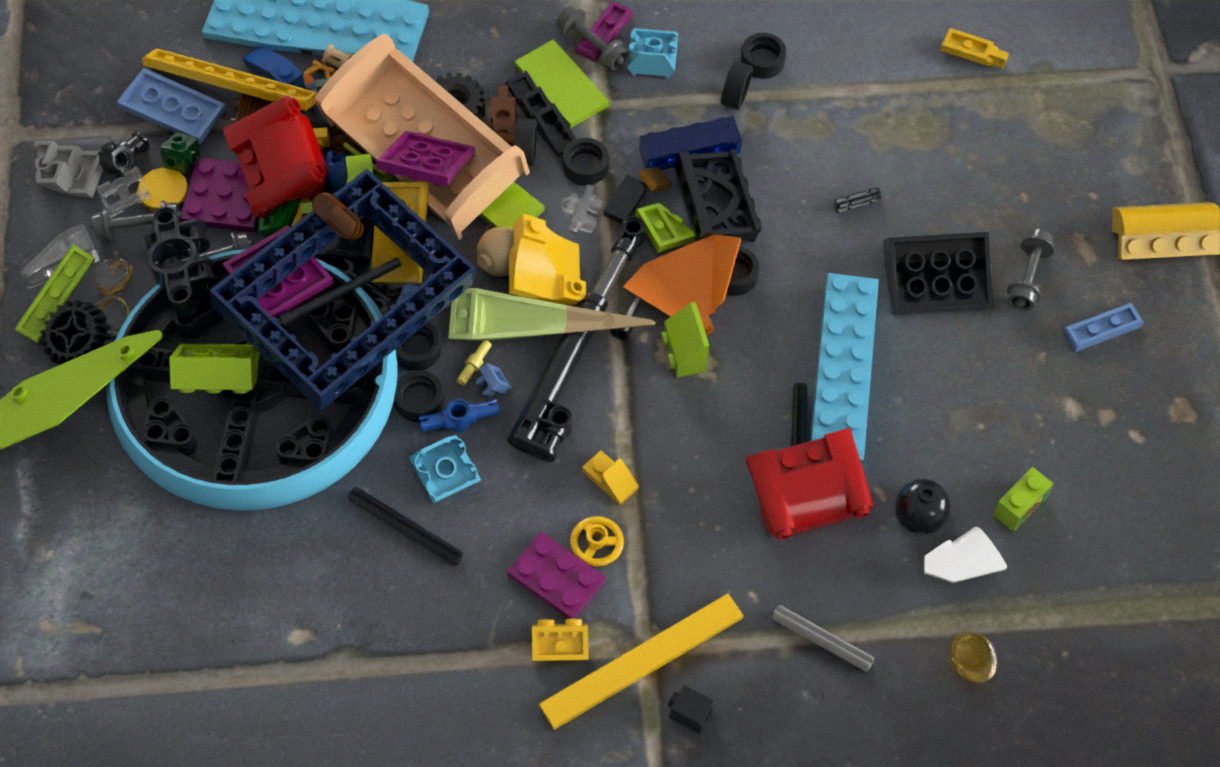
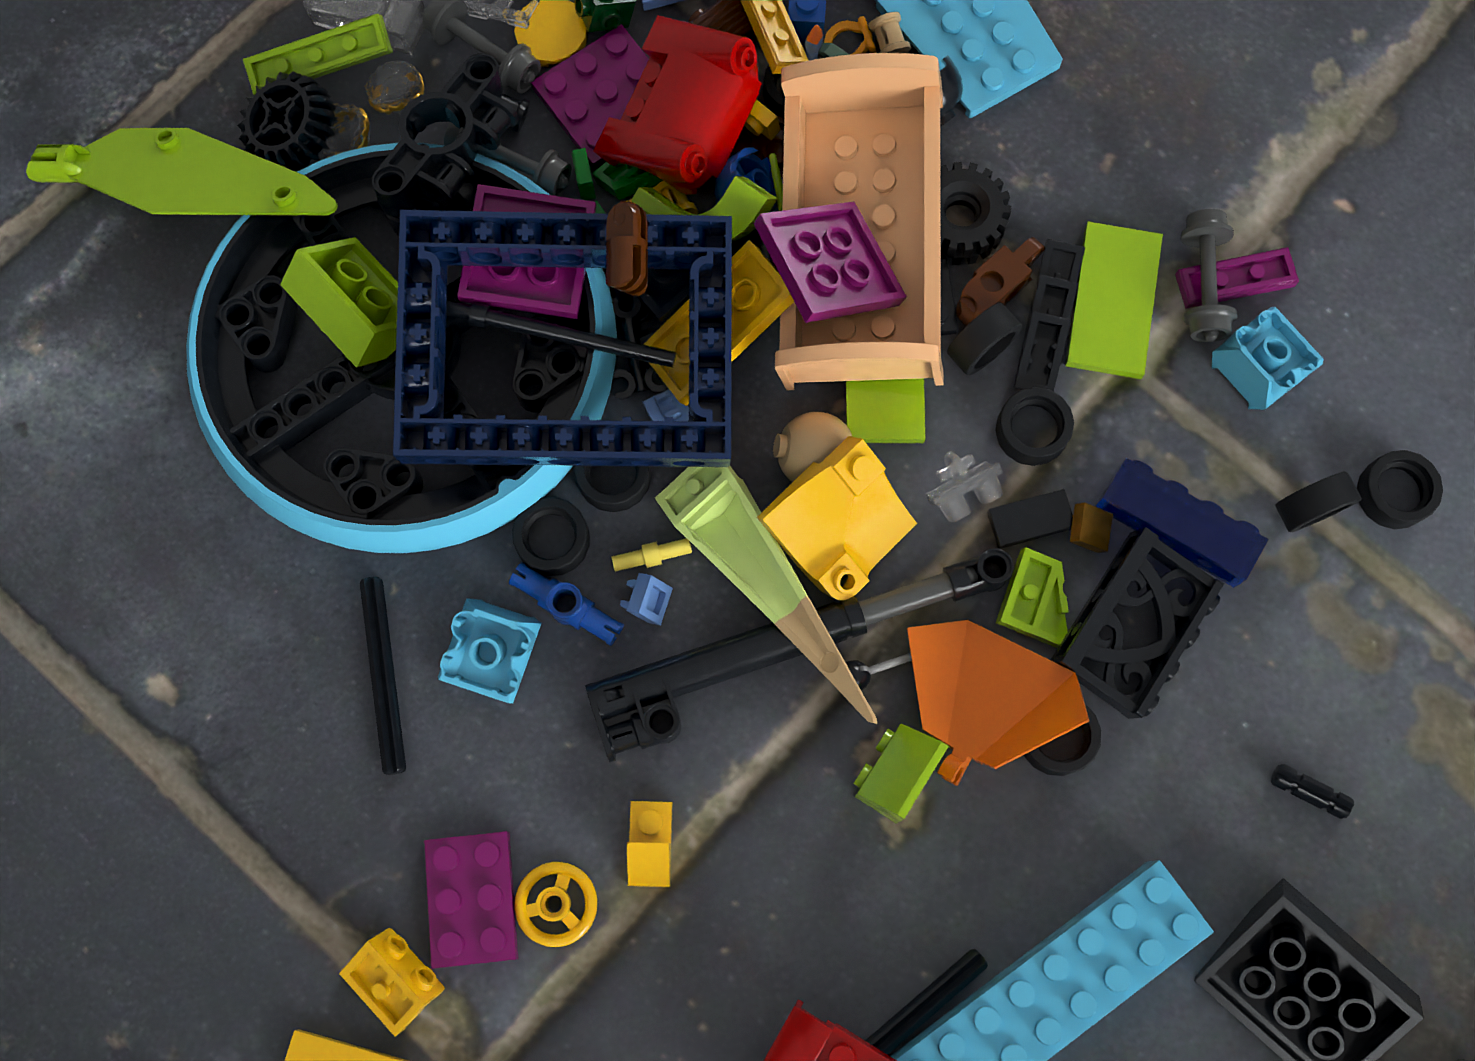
camera: 50 degrees right, 15 degrees up
none -> green tile [571,148,596,200]

